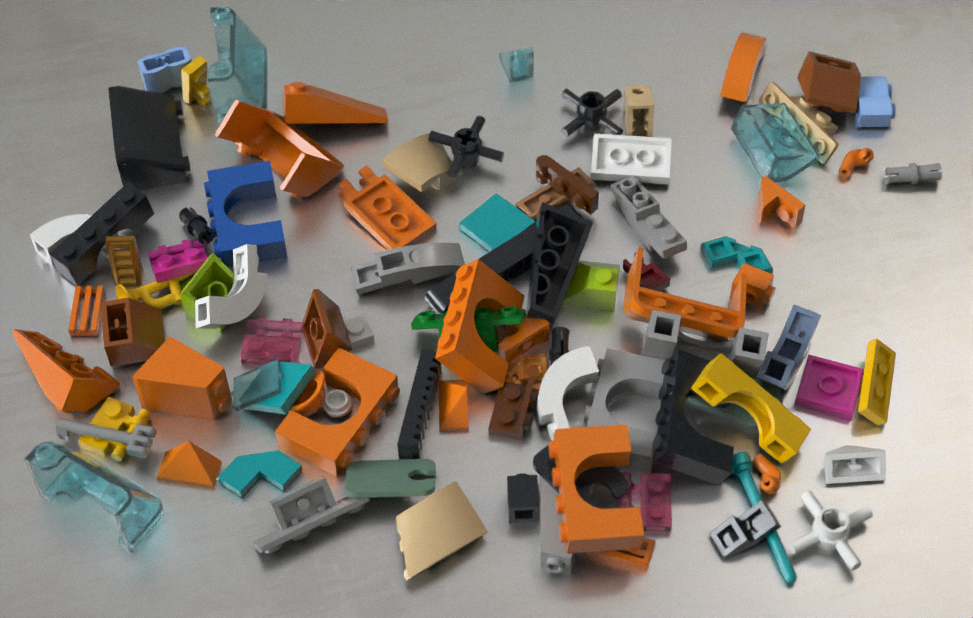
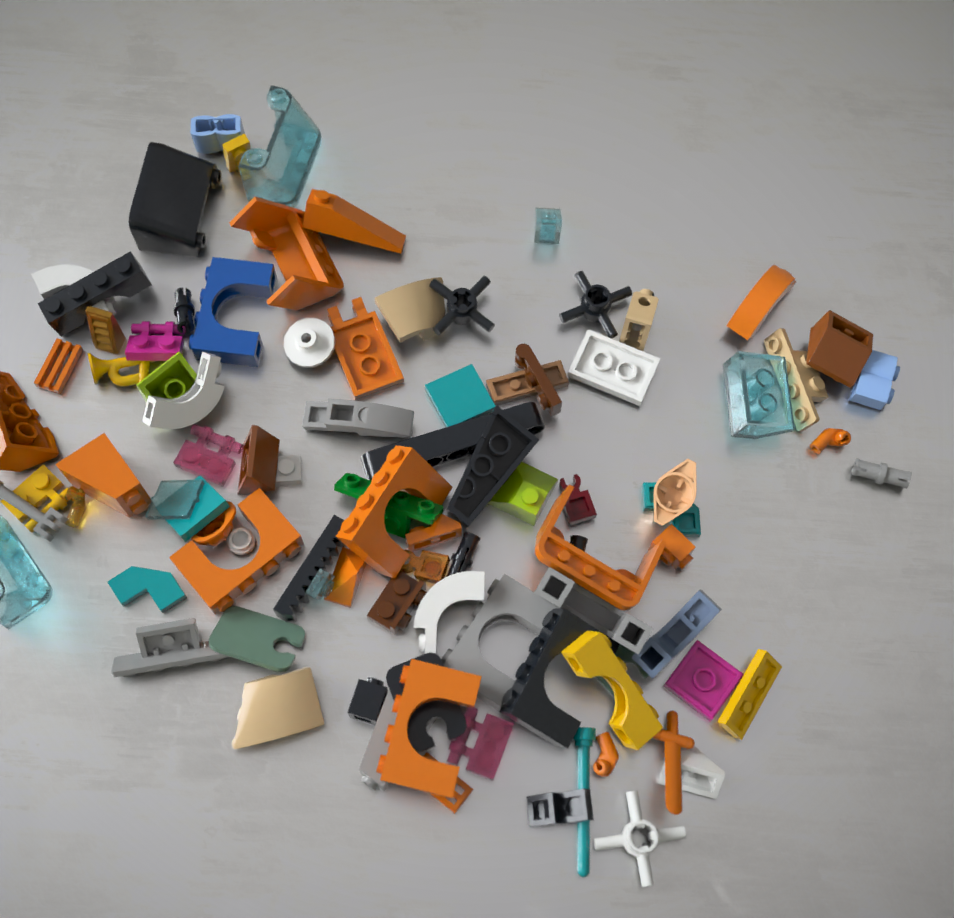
camera: 15 degrees right, 15 degrees up
dark orange slope [100,298,165,367] -> none
orange slope [157,441,222,489] -> none
light grey slope [610,176,687,259] -> none
orange slope [759,175,806,227] -> none
none -> clear yellow arm [65,486,85,528]
none -> white piece [284,318,335,368]
none -> clear light blue plate [306,568,335,600]
none -> orange sword [652,710,695,815]
none -> light nougat hat [653,459,697,526]

